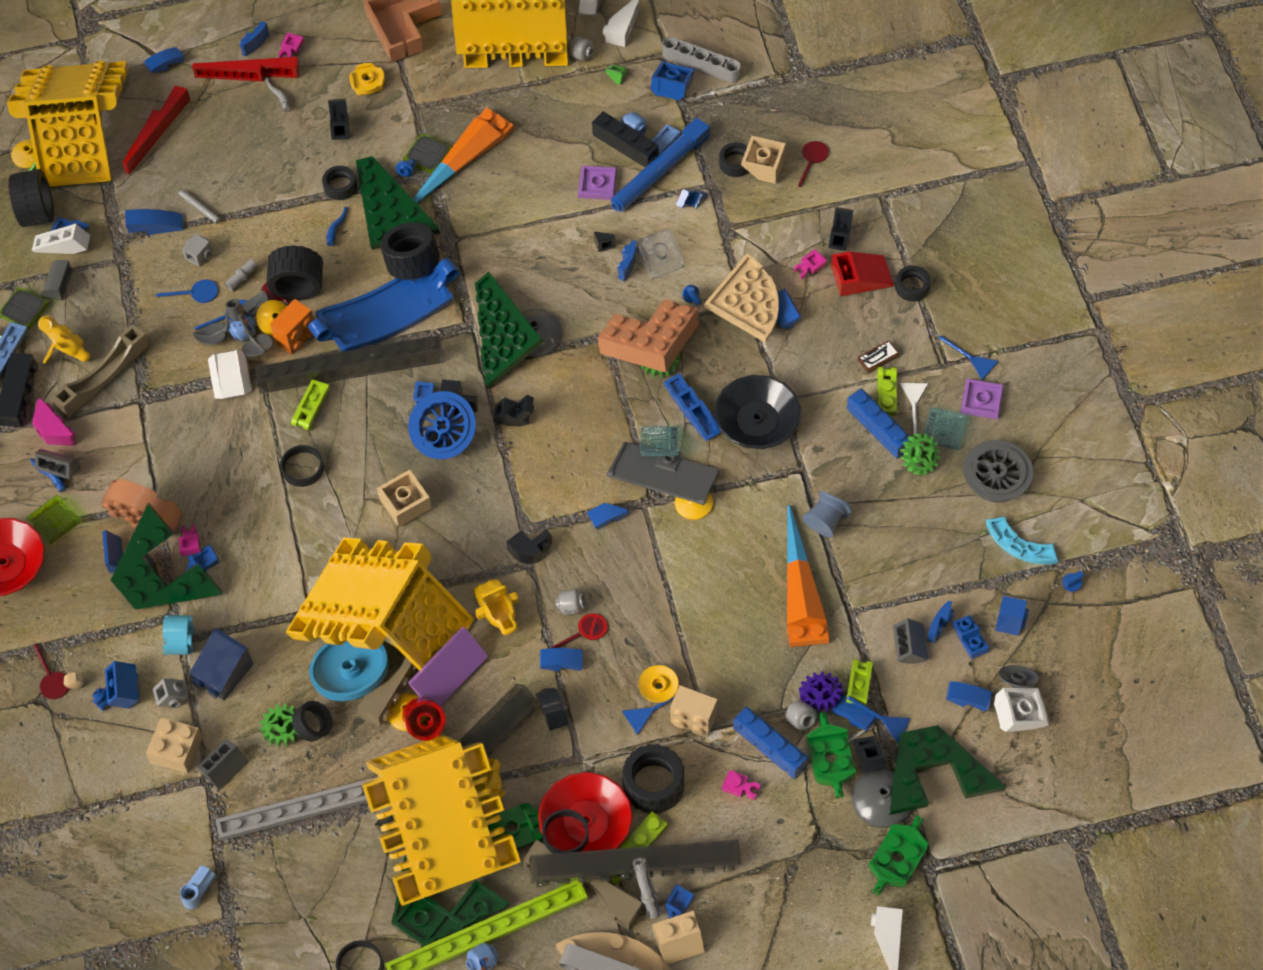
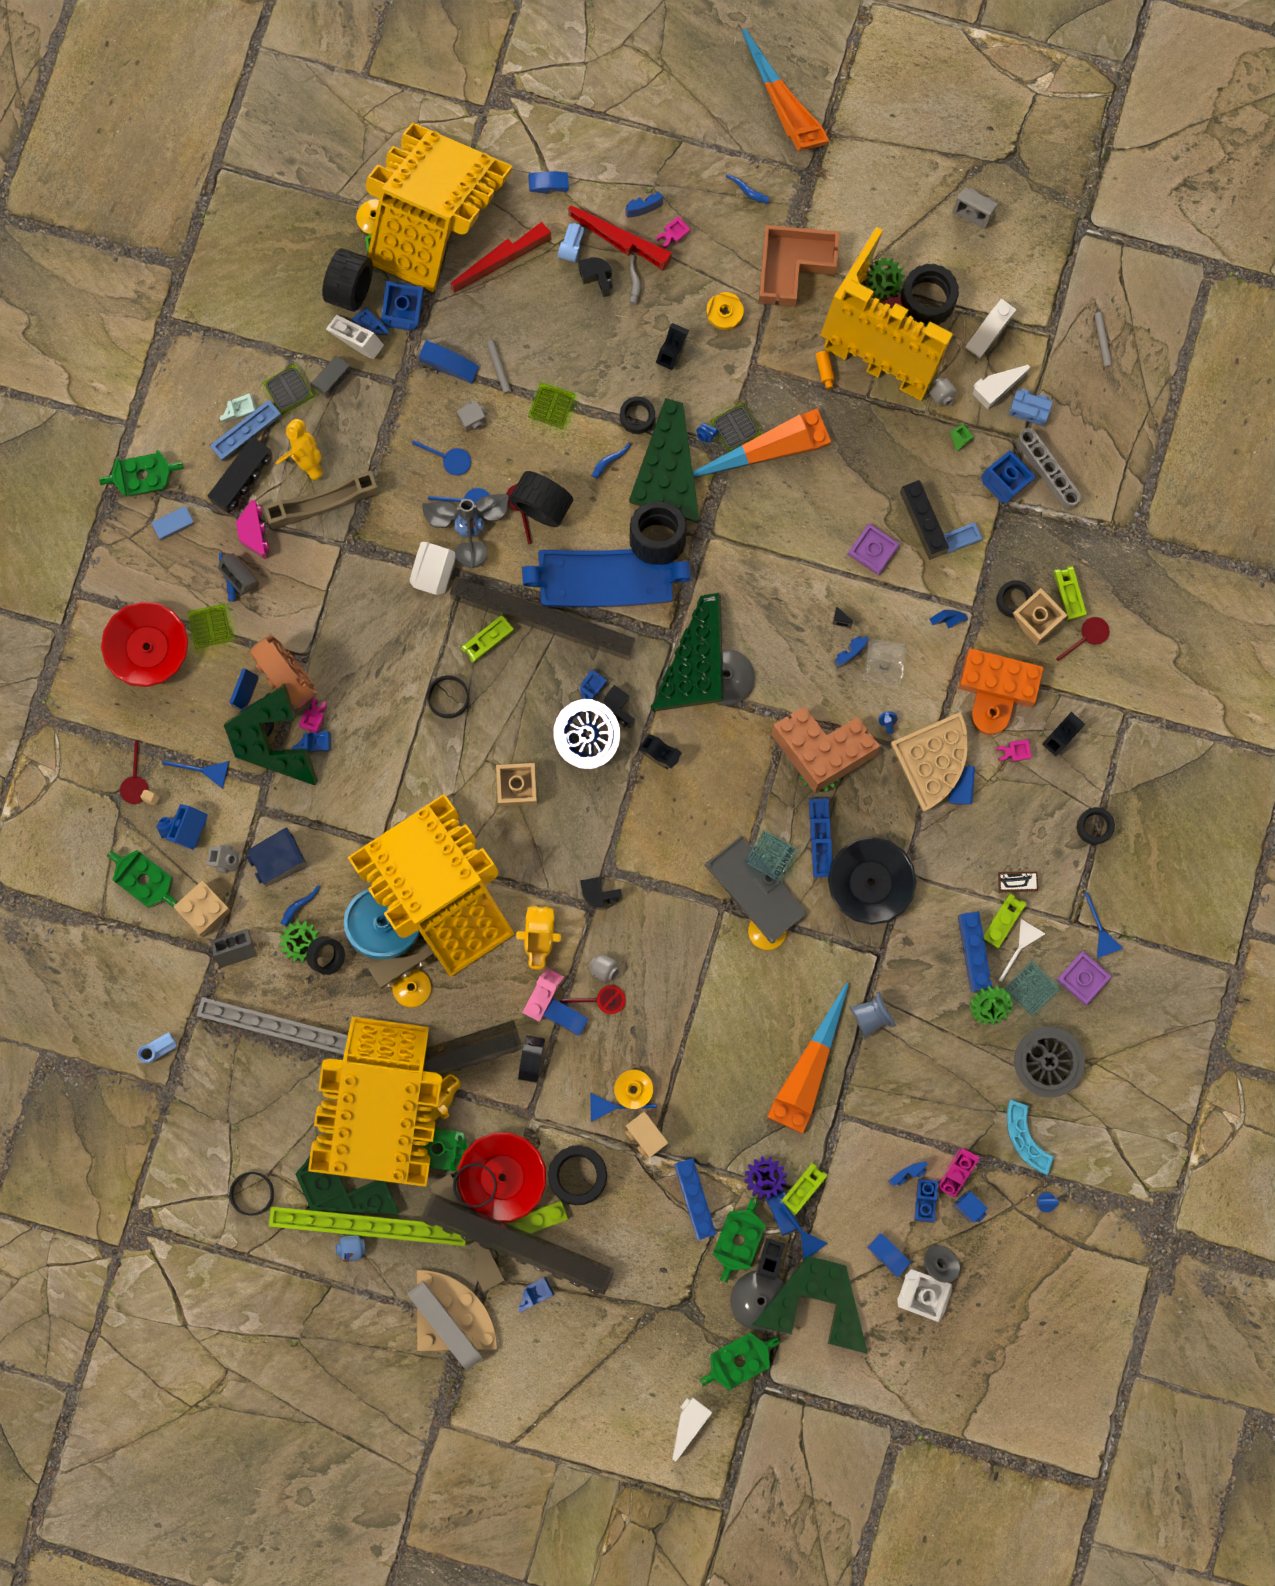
camera: 25 degrees right, 20 degrees up
medium azure brick [163,615,194,655] -> none
light grey pin [224,259,258,292] -> none
yellow dish [256,300,287,336] -> none
orange brick [270,299,314,355] -> none
red brick [402,697,446,741] -> none
medium lavender tile [408,627,488,706] -> none
blue slope [587,503,630,530] -> none
blue brick [611,117,710,212] -> none
medium blue head [621,112,647,135] -> none
light grey pin [633,858,661,919] -> none
tan slope [651,910,705,965] -> none
dark pink plate [722,770,760,800] -> none
light grey head [786,700,816,730] -> none
red slope [831,251,894,297] -> none
dark grey brick [893,618,928,664] -> none
none -> green plate [107,850,179,908]
none -> blue piece [162,761,229,789]
none -> blue animal [280,885,320,927]
none -> blue slope [381,281,425,330]
none -> bright pink bracket [522,968,564,1022]
none -> clear neon green tile [528,382,576,430]
none -> light blue piece [558,223,584,263]
none -> black brick [578,257,613,297]
none -> light orange cylinder [815,351,835,389]
none -> dark pink slope [938,1148,980,1198]
none -> orange brick [958,648,1044,735]
none -> medium blue brick [1008,389,1053,427]
none -> lime plate [1053,566,1087,621]

